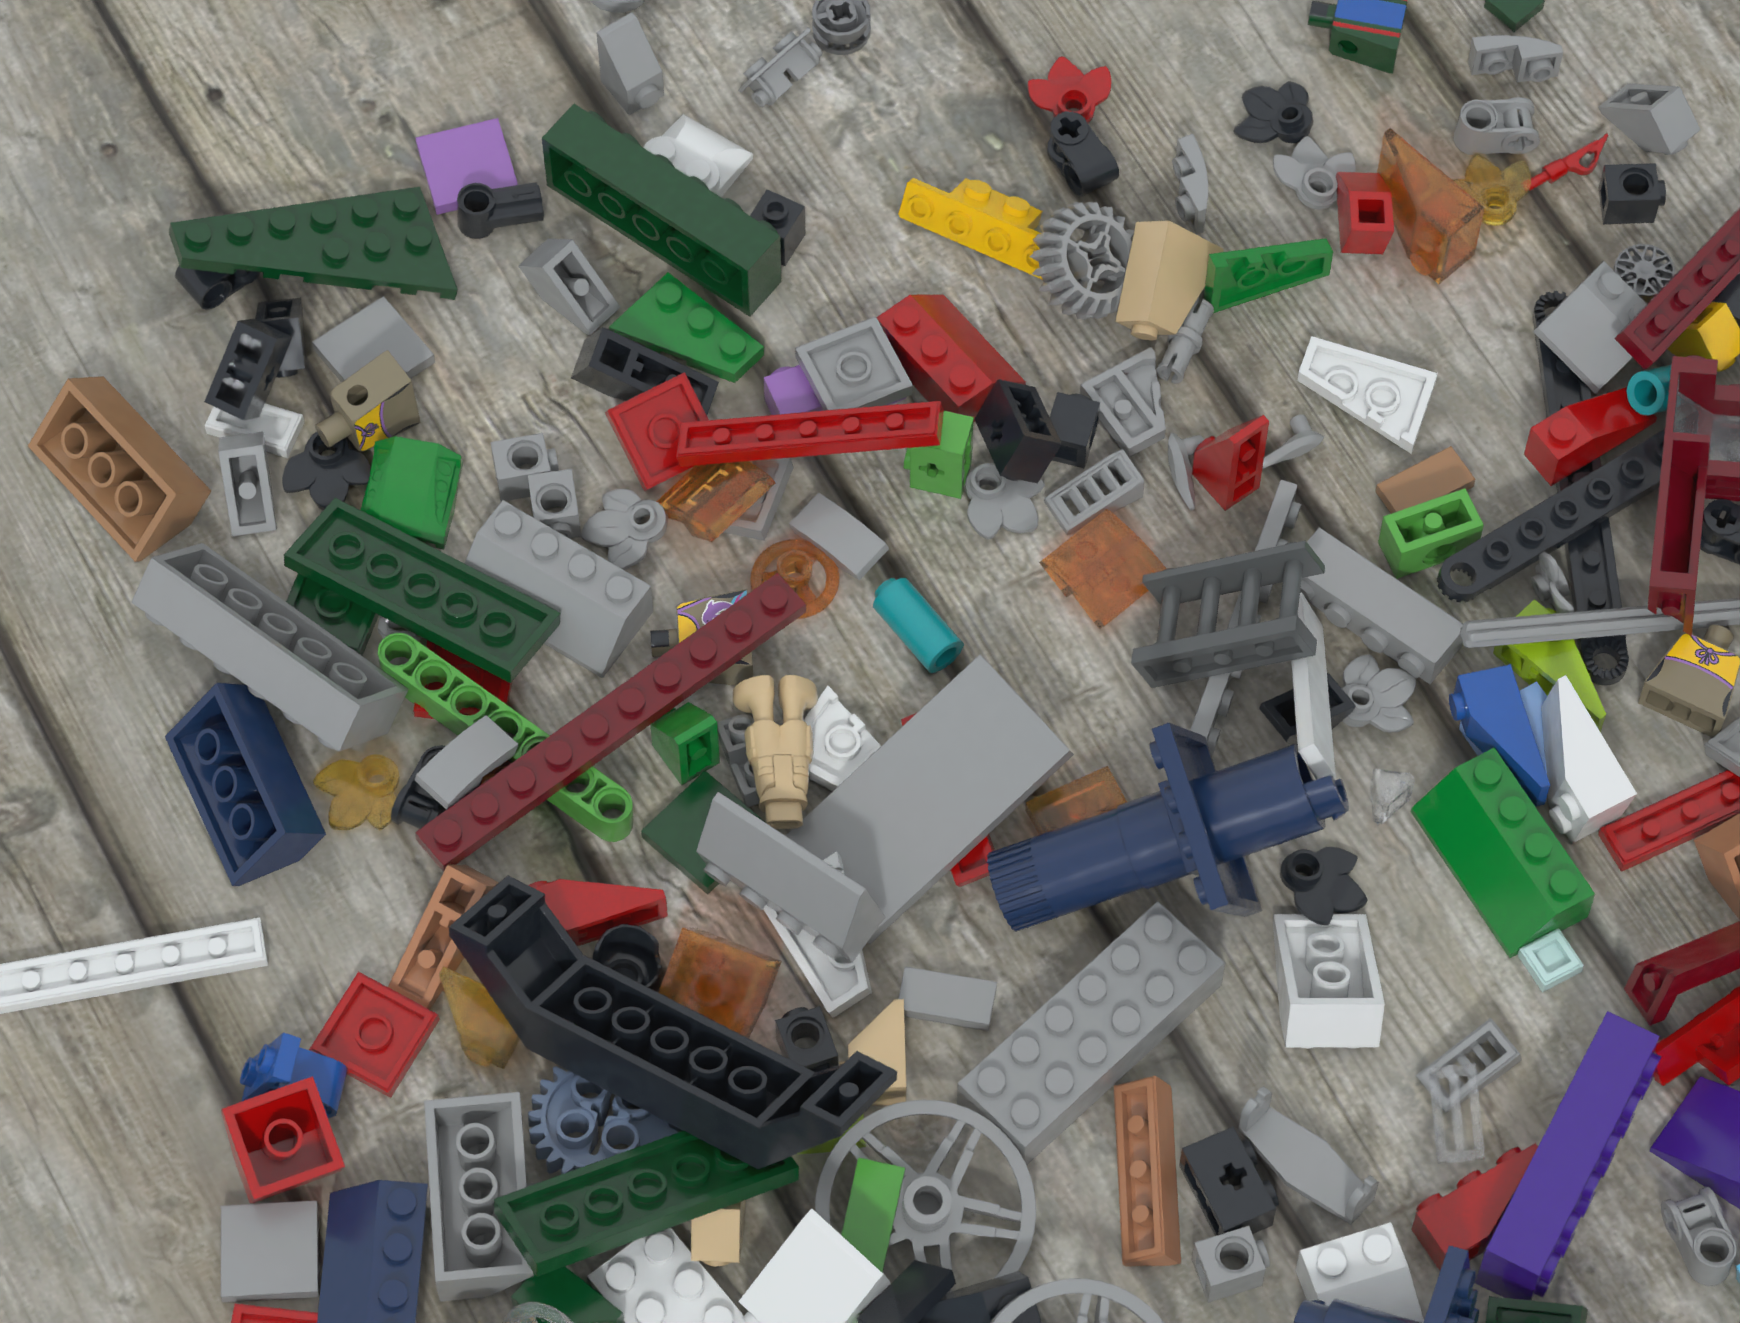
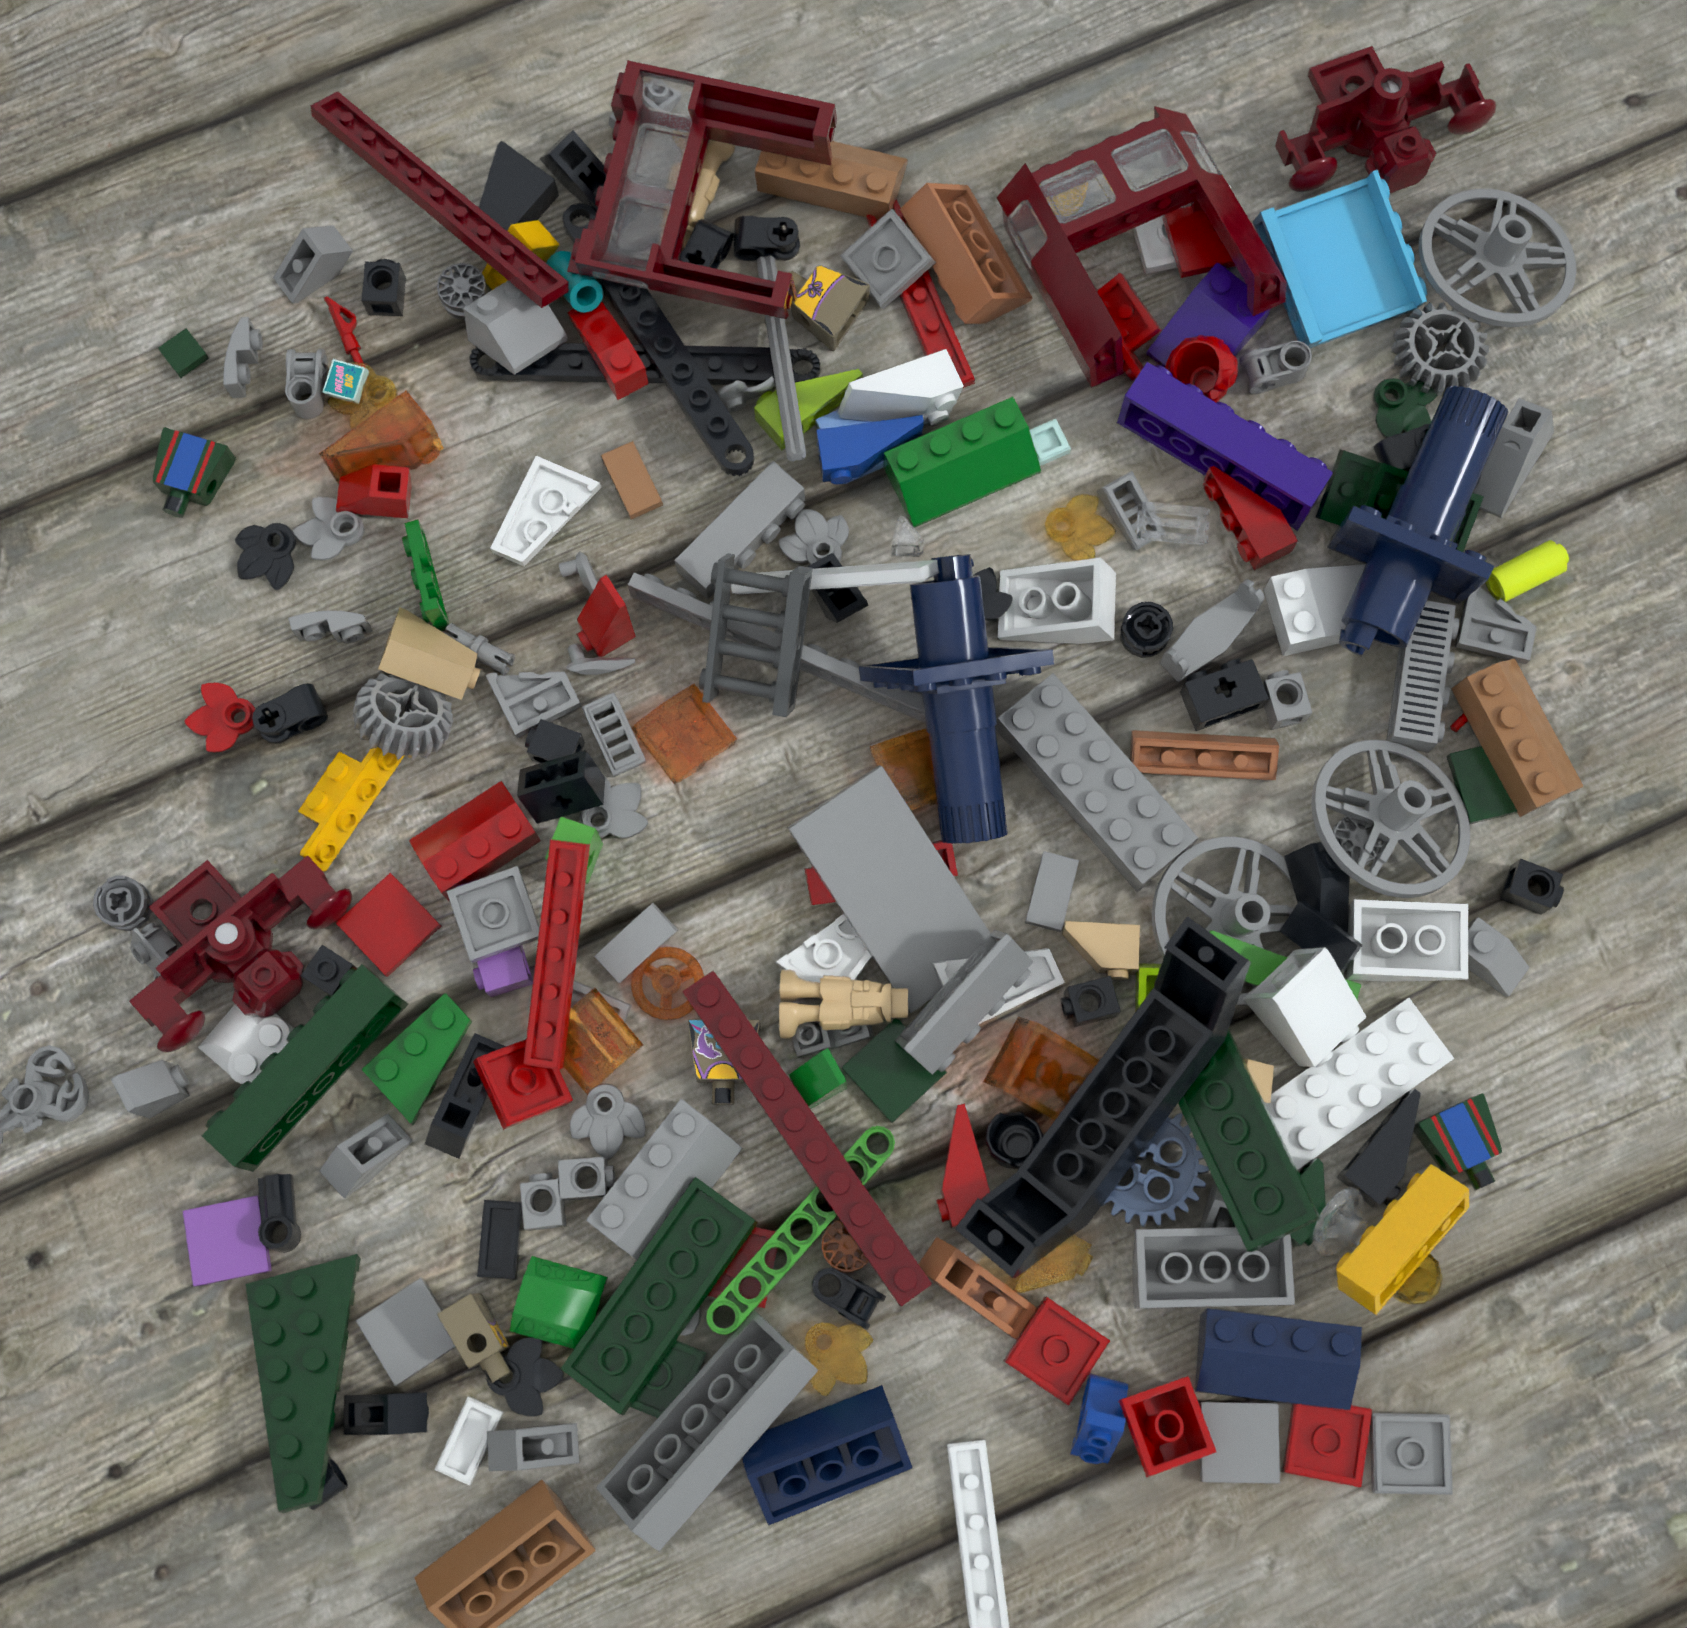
camera: 85 degrees left, 15 degrees up
black brick [204,319,293,420] -> none
light grey slope [415,715,518,810] -> none
teal brick [873,578,964,673] -> none
bright green brick [1378,488,1484,579] -> none
none -> dark red piece [129,855,352,1052]
none -> tile [322,359,369,404]
none -> red tile [336,873,442,977]
none -> black tile [477,1200,523,1279]
none -> clear yellow plate [1045,494,1116,561]
none -> black wheel [1120,602,1173,658]
none -> red hair [1166,335,1238,403]

